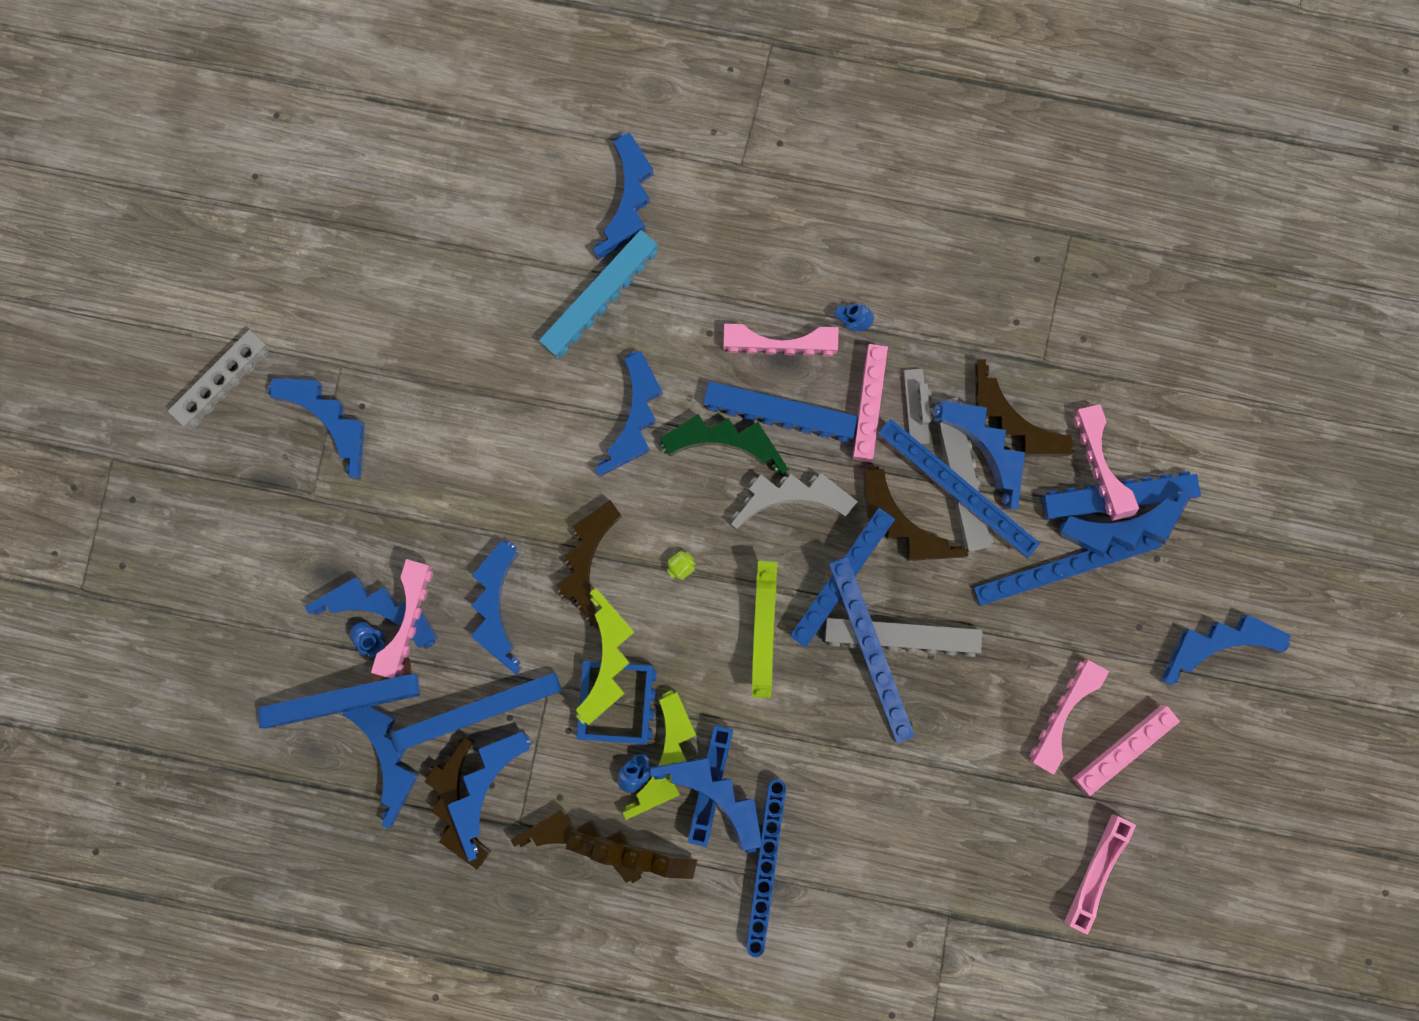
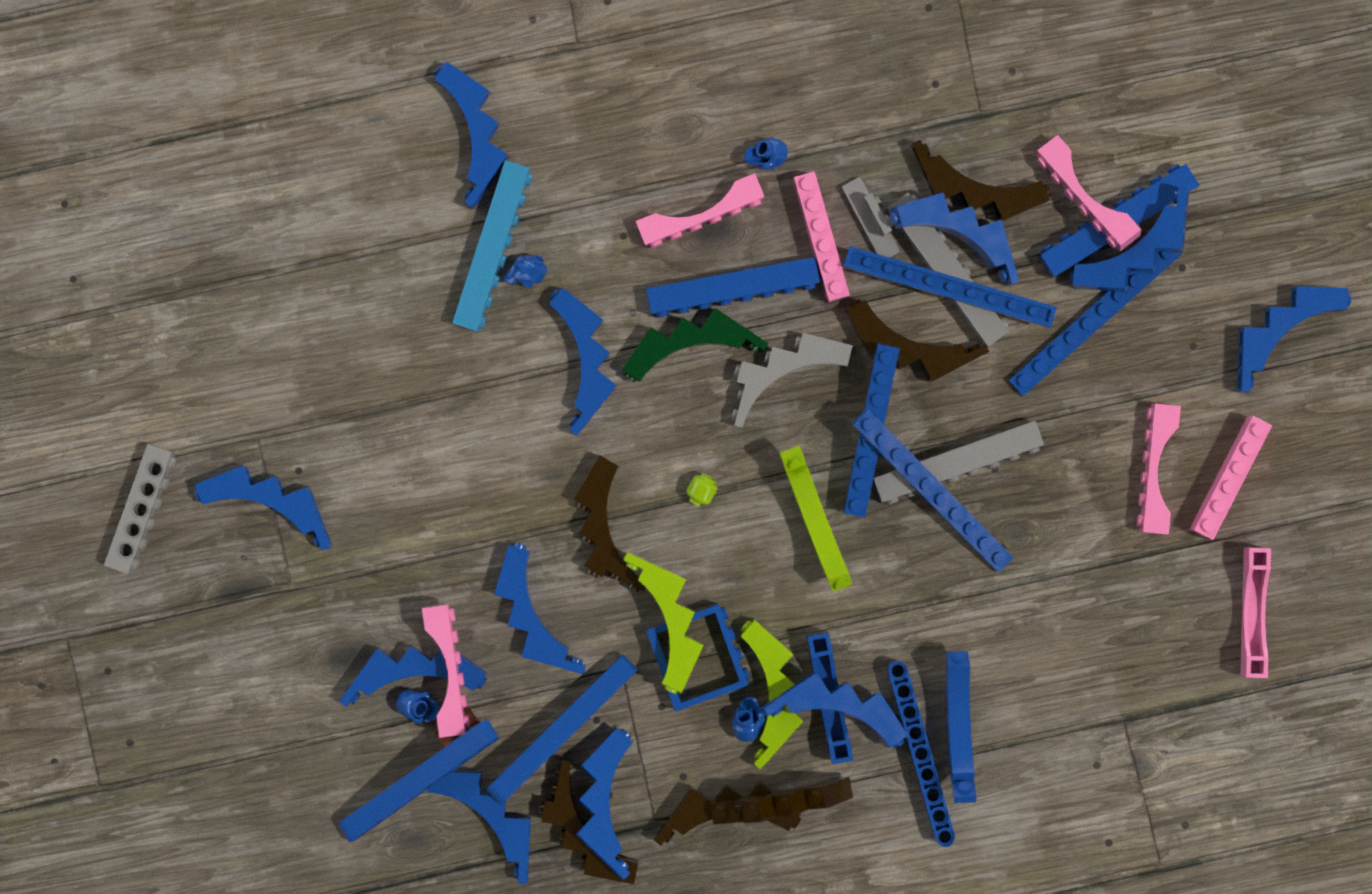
camera: 25 degrees left, 5 degrees up
none -> blue head [503,255,548,288]
none -> blue arch [944,651,977,803]

